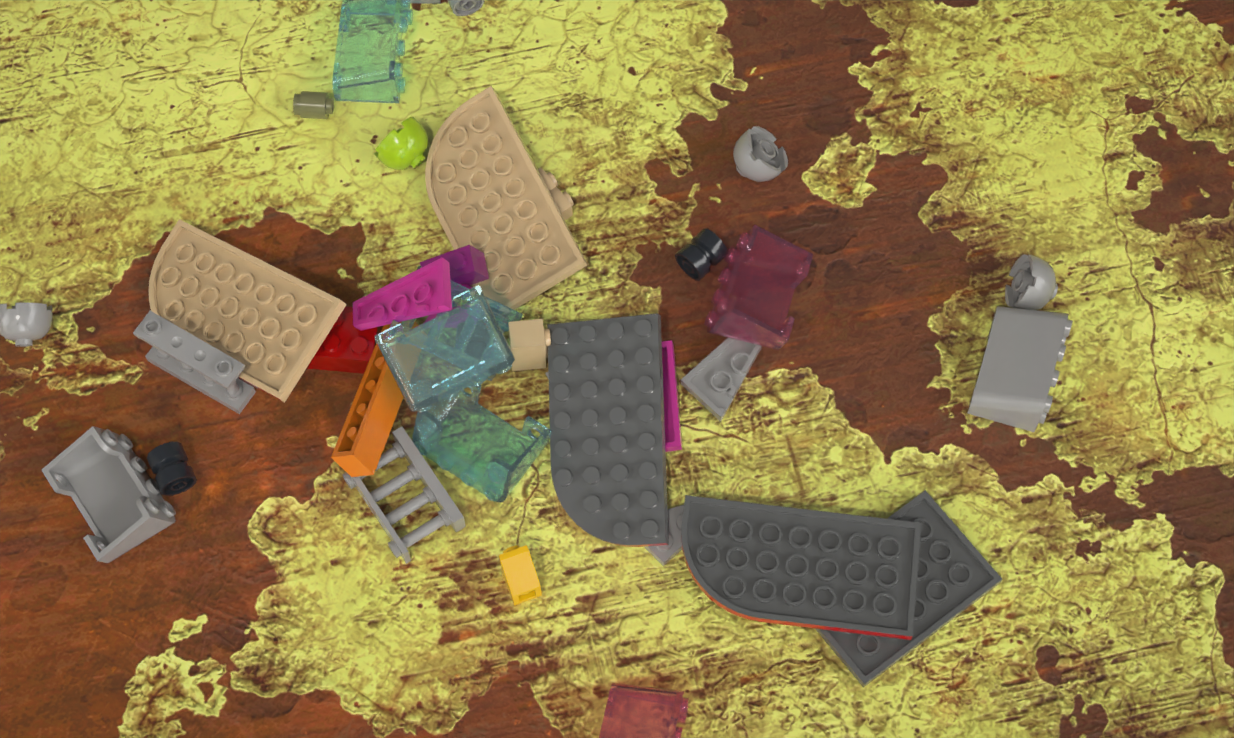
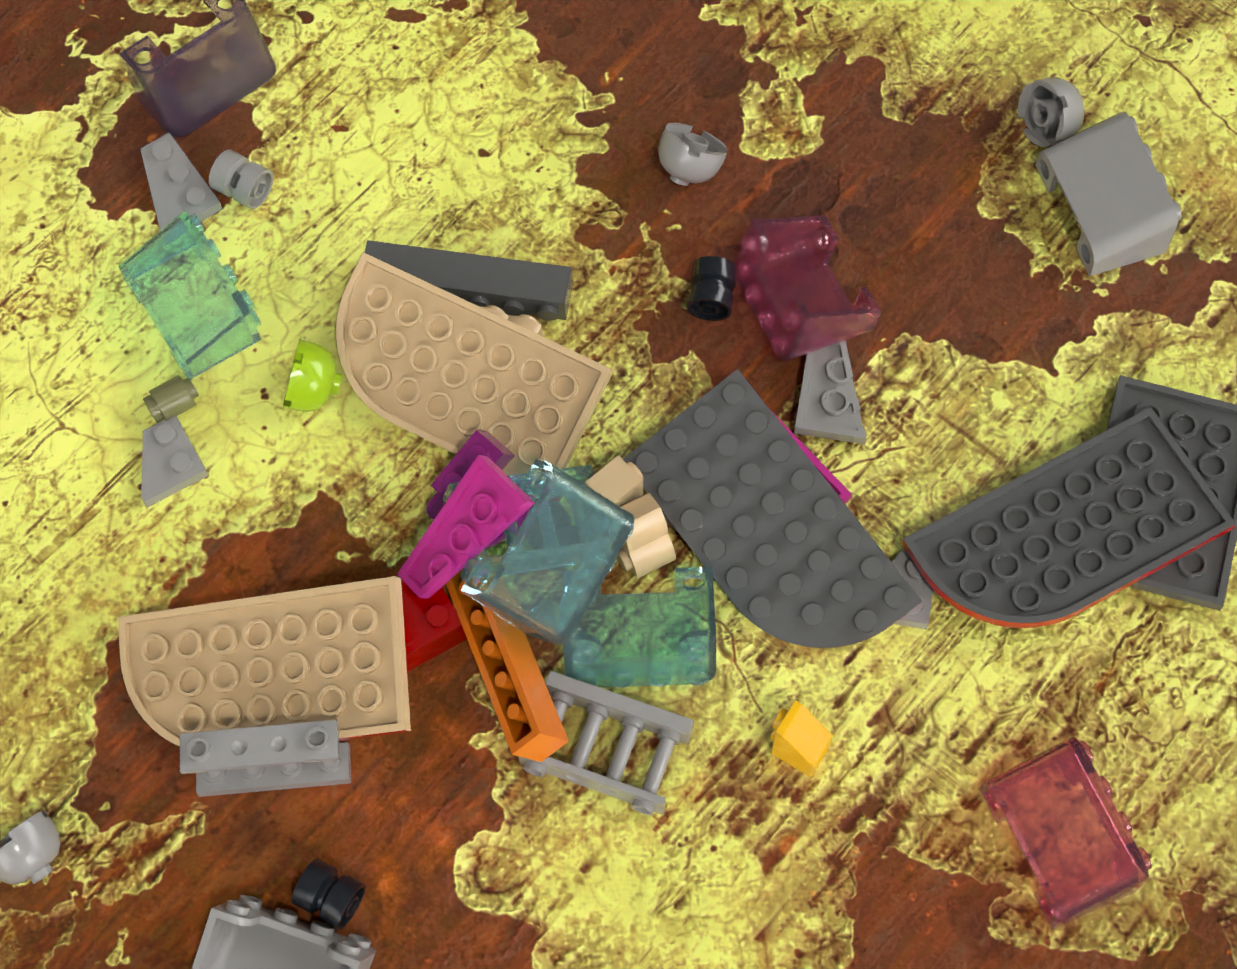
camera: 35 degrees left, 0 degrees up
none -> light grey wing [141,416,209,508]
none -> dark grey brick [364,240,573,321]
none -> tan brick [607,493,676,579]

